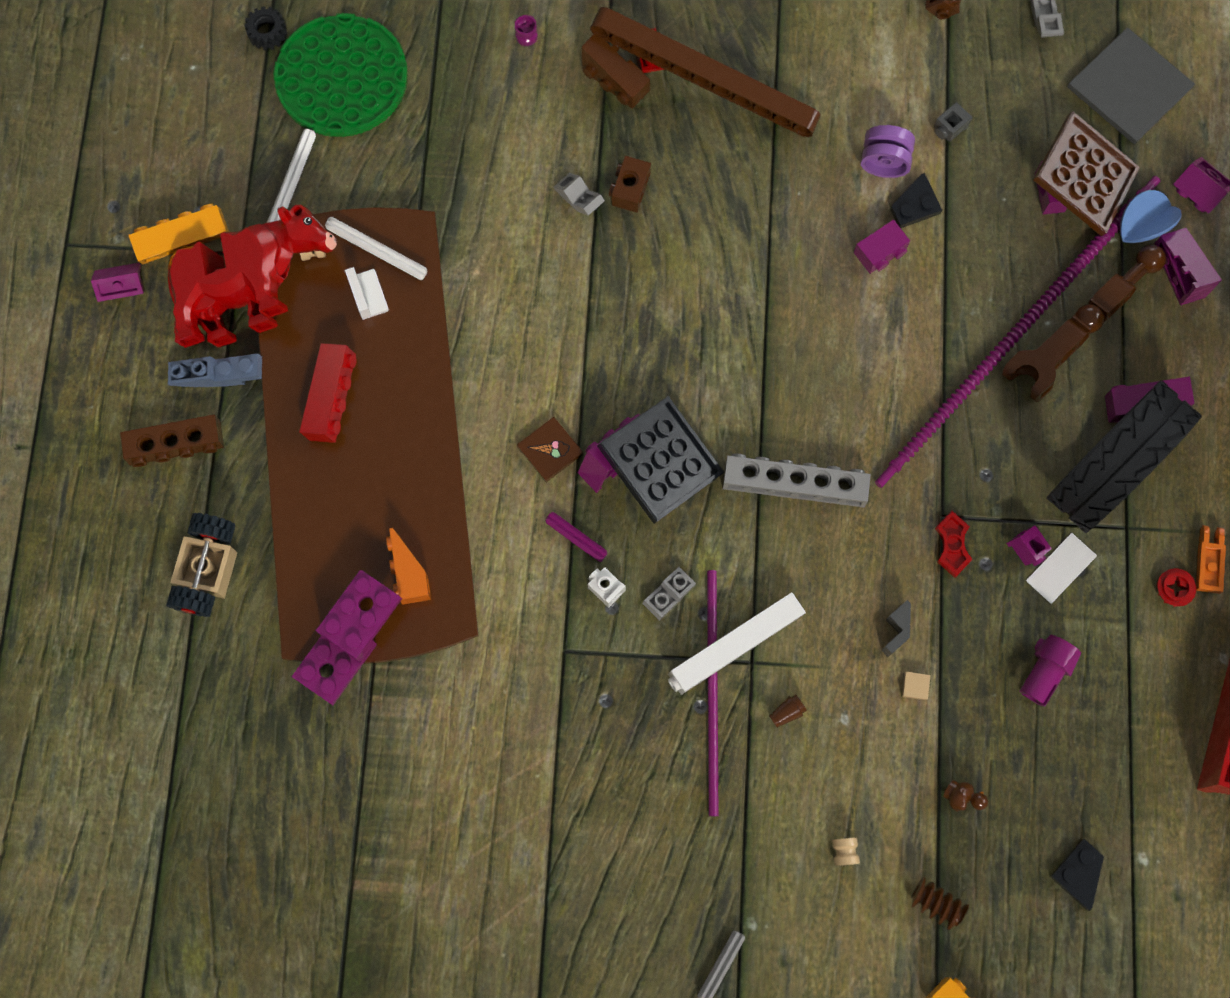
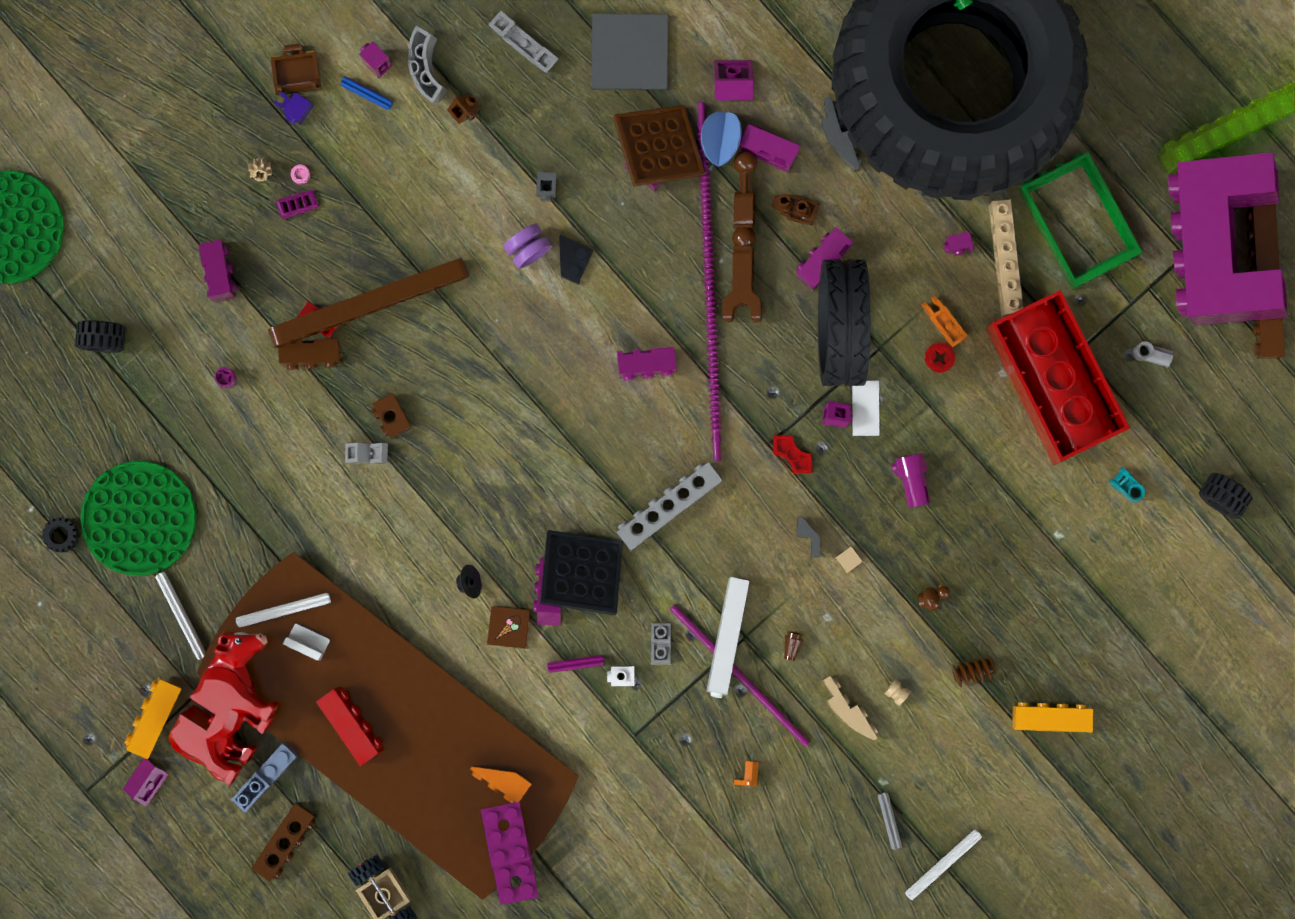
camera: 50 degrees left, 10 degrees up
magenta brick [854,220,910,274] -> none
black wing [1050,839,1104,911] -> none
none -> black piece [456,564,482,599]
none -> magenta wedge [617,347,677,381]
none -> orange tile [734,761,759,787]
none -> reddish brown connector [771,194,820,226]
none -> tan slope [823,676,878,740]

